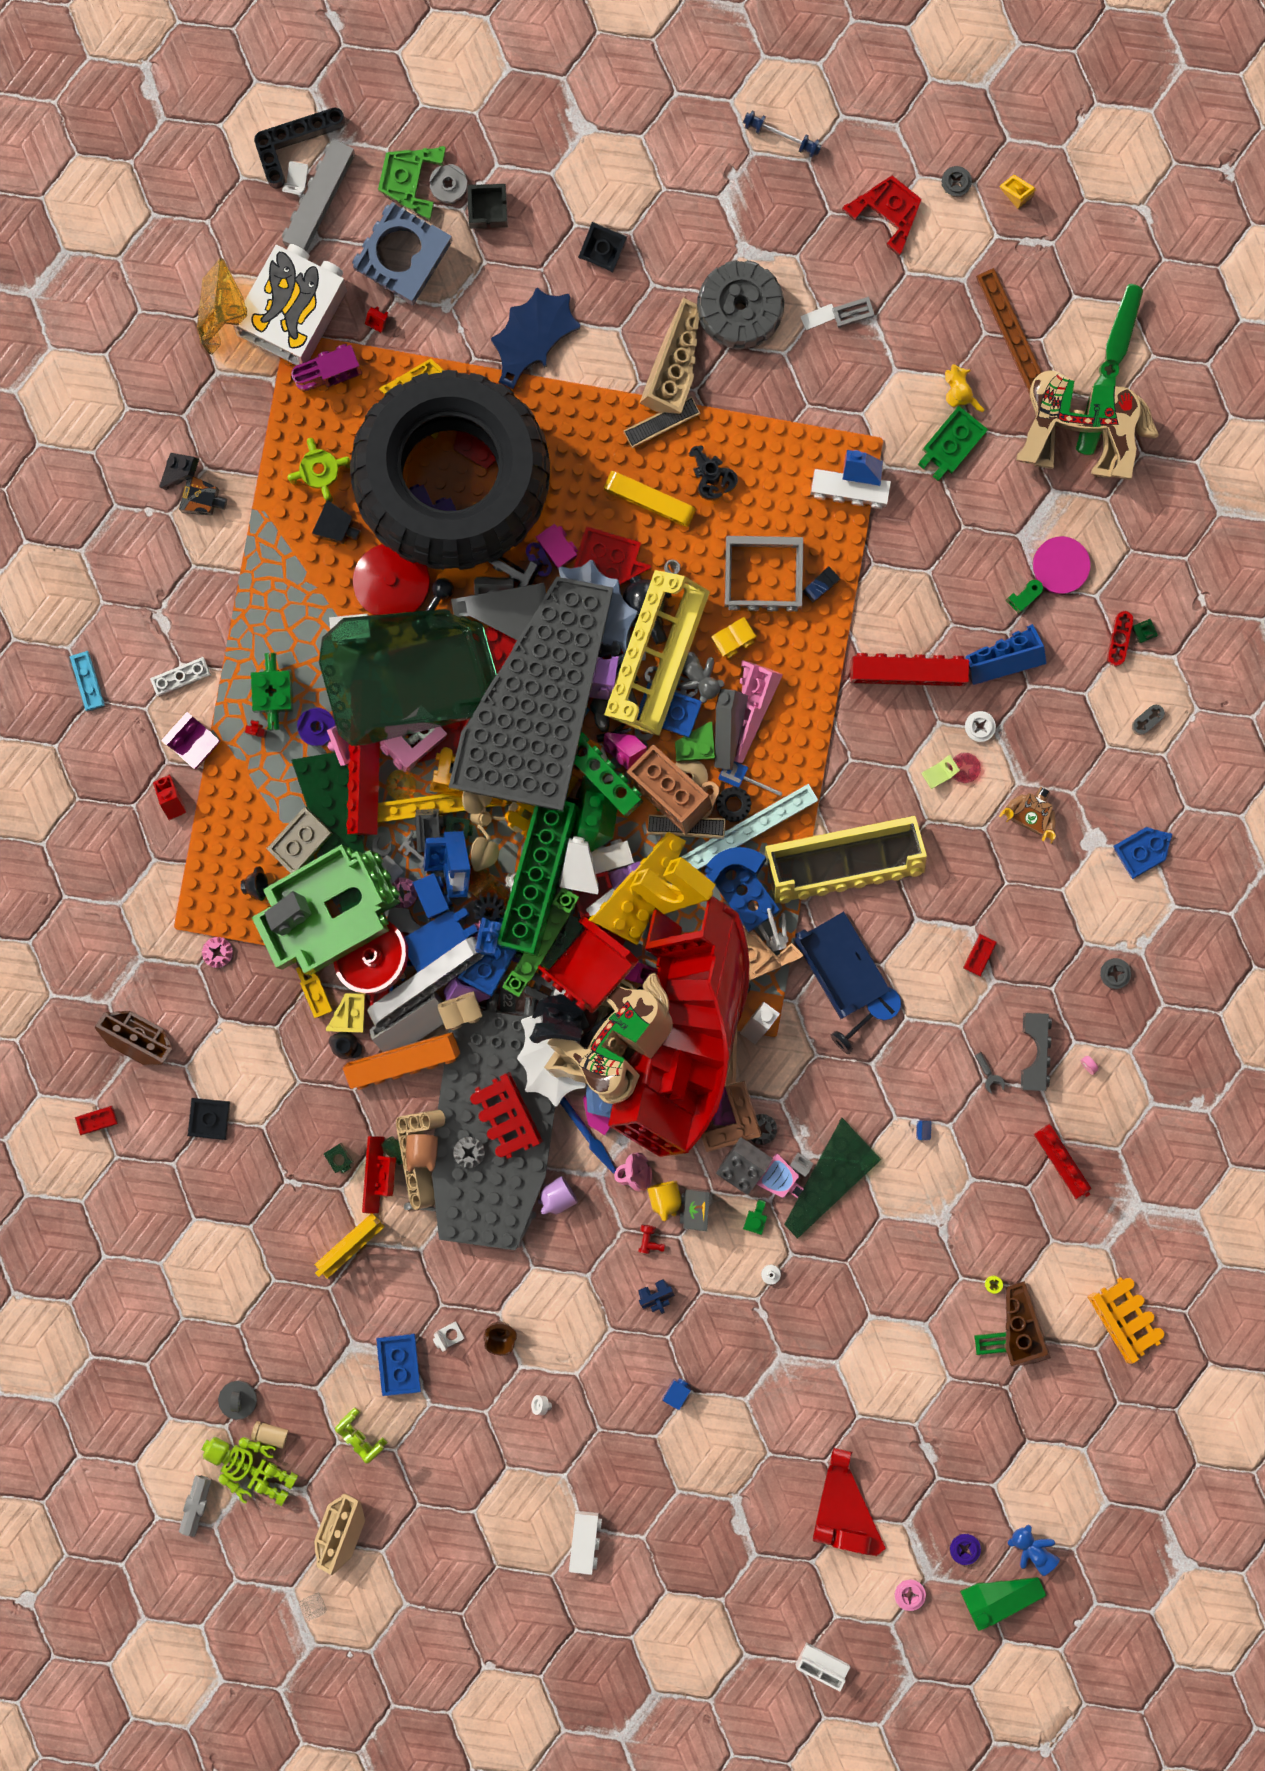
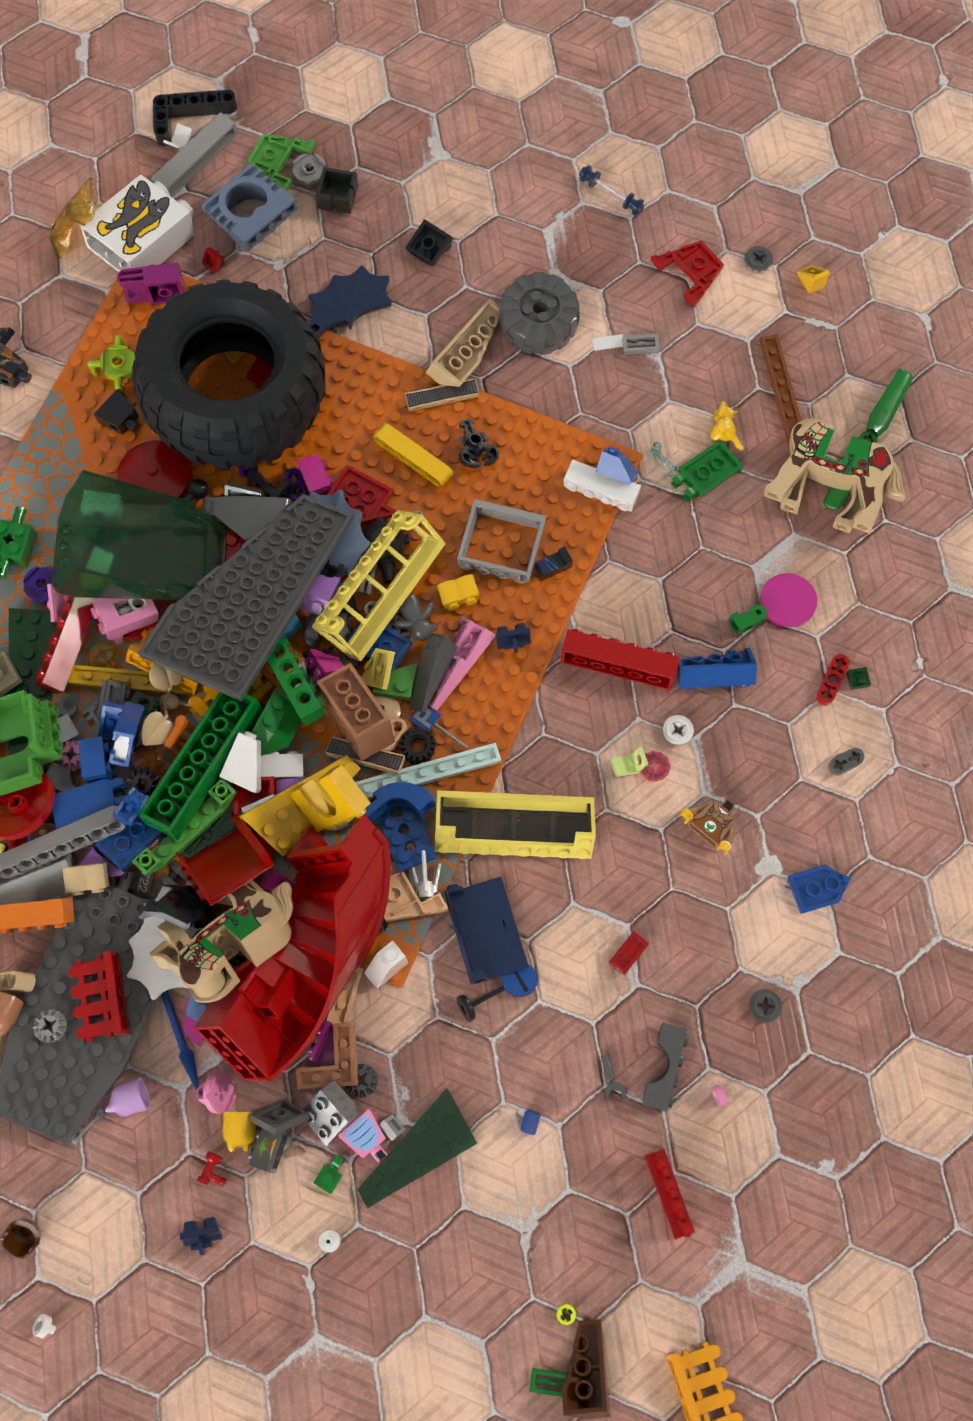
camera: 15 degrees right, 15 degrees down
blue brick [662,1378,691,1410] -> none
none -> orange plate [164,715,195,755]
none -> dark grey plate [250,1100,309,1135]
none -> light yellow wing [361,648,395,690]
none -> dark blue hips [496,623,531,653]
none -> clear light blue piece [651,442,678,477]

